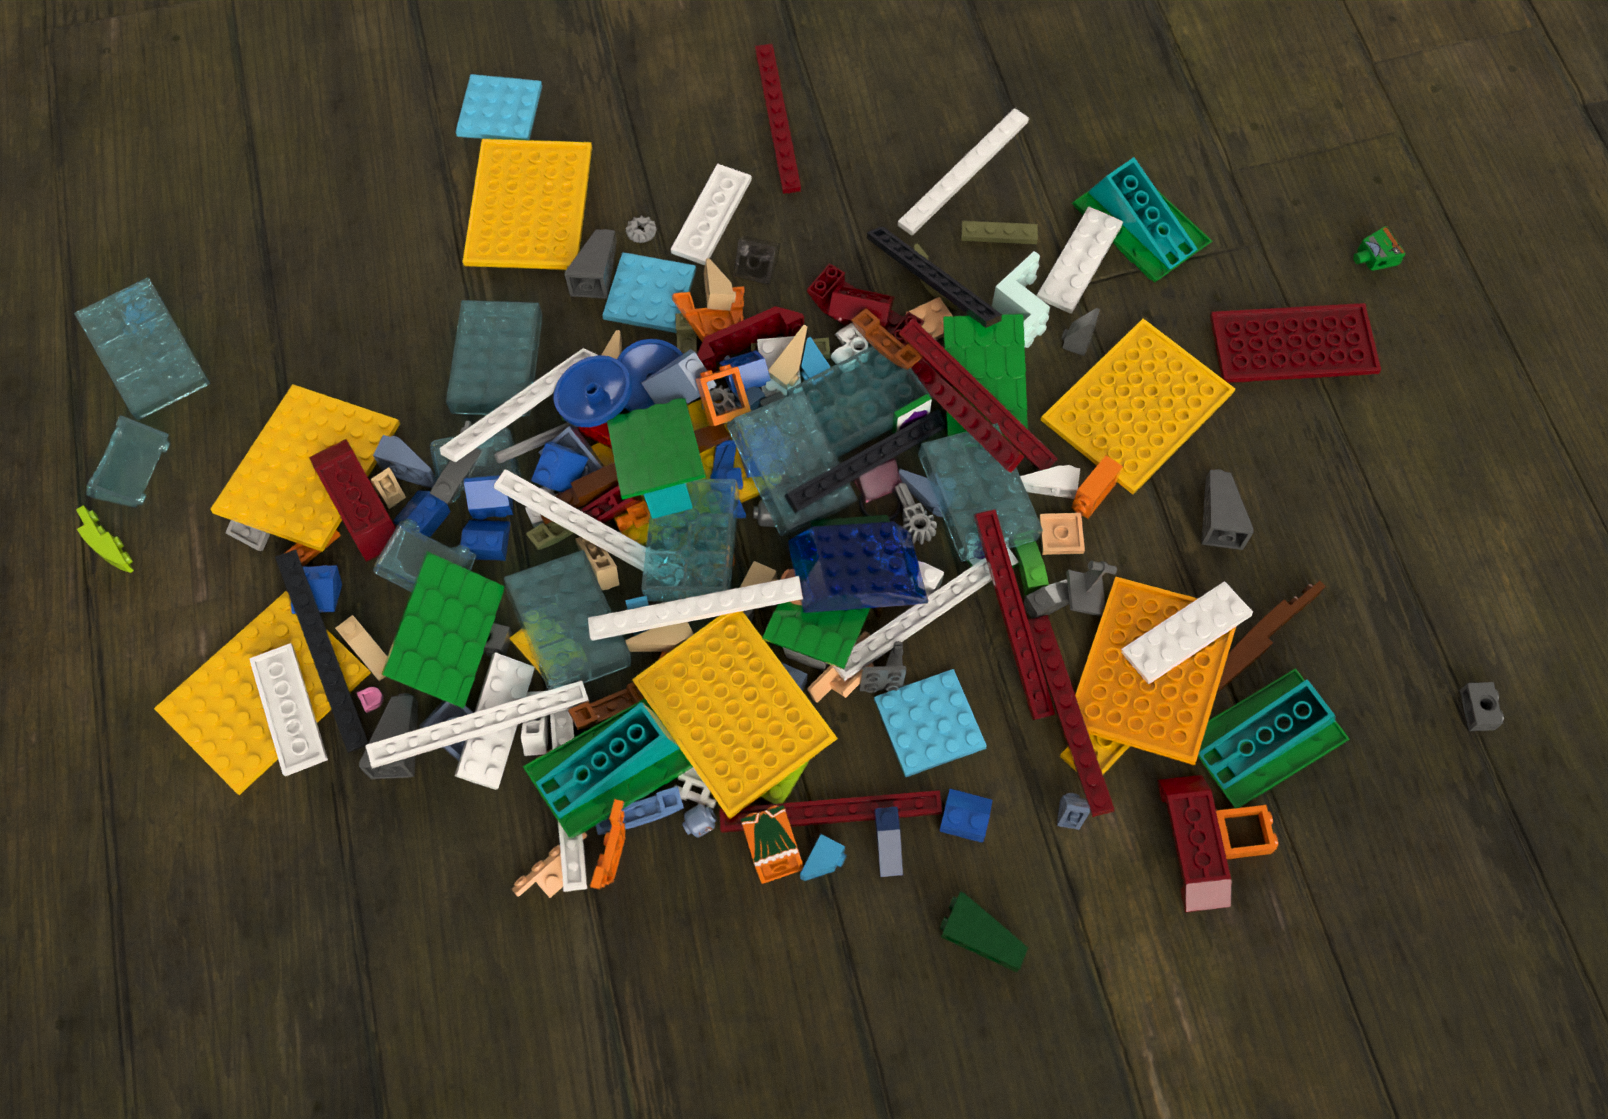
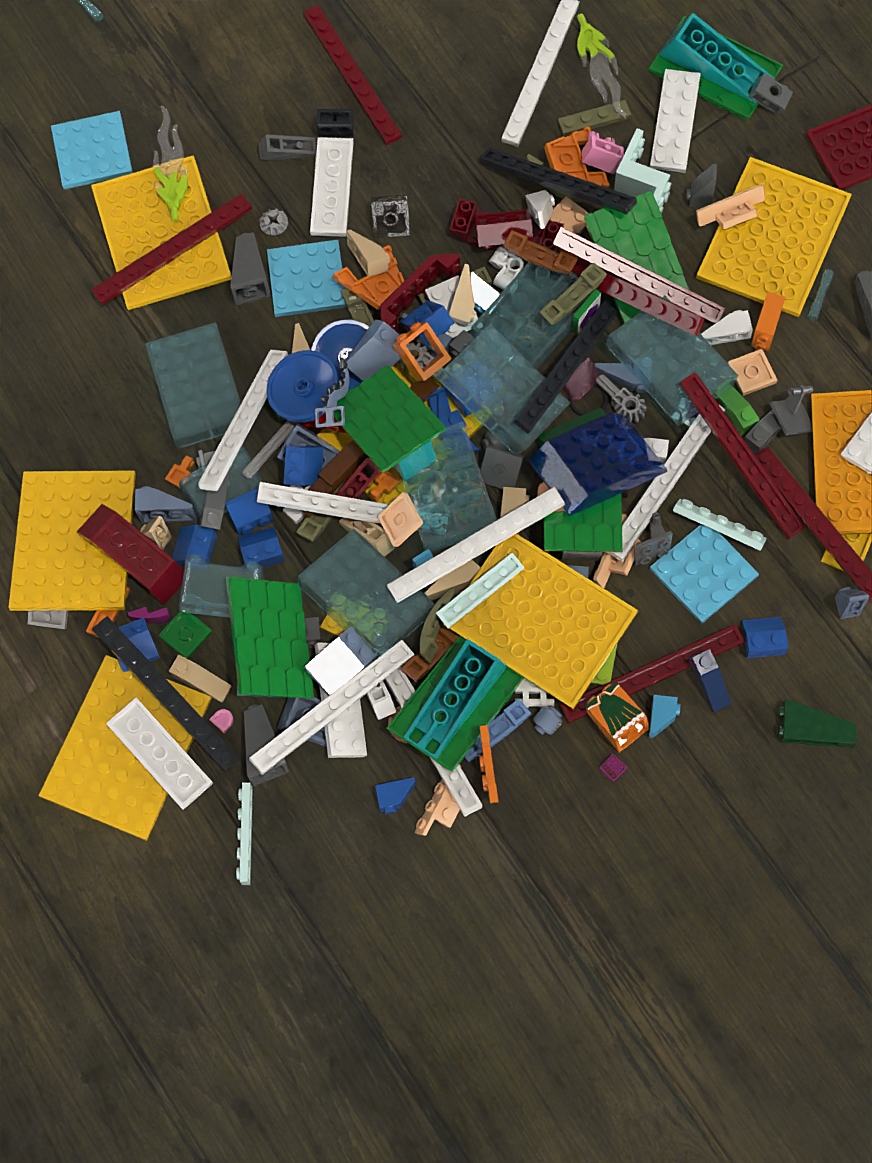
camera: 15 degrees left, 5 degrees up
none -> dark red plate [91,193,252,305]
none -> magenta slope [128,607,172,624]
none -> piece [153,106,188,222]
none -> green tile [158,607,213,659]
none -> orange plate [165,455,195,490]
none -> light aqua plate [236,783,253,885]
none -> dark grey slope [258,134,317,160]
none -> slope [304,626,376,696]
none -> sand blue piece [315,358,349,428]
none -> black brick [316,109,354,136]
none -> blue slope [375,777,416,814]
none -> light nougat plate [377,492,423,547]
none -> olive slope [420,587,460,664]
none -> light aqua plate [436,553,524,629]
none -> dark grey plate [478,445,524,489]
none -> white slope [525,190,555,229]
none -> olive slope [540,262,607,325]
none -> orange wing [544,127,609,188]
none -> clear piece [577,14,627,119]
none -> bright pink brick [582,131,624,174]
none -> tile [599,754,627,782]
none -> light aqua plate [673,499,767,551]
none -> light nougat bracket [696,184,765,229]
none -> dark grey brick [748,73,793,115]
none -> clear light blue piece [807,269,834,322]

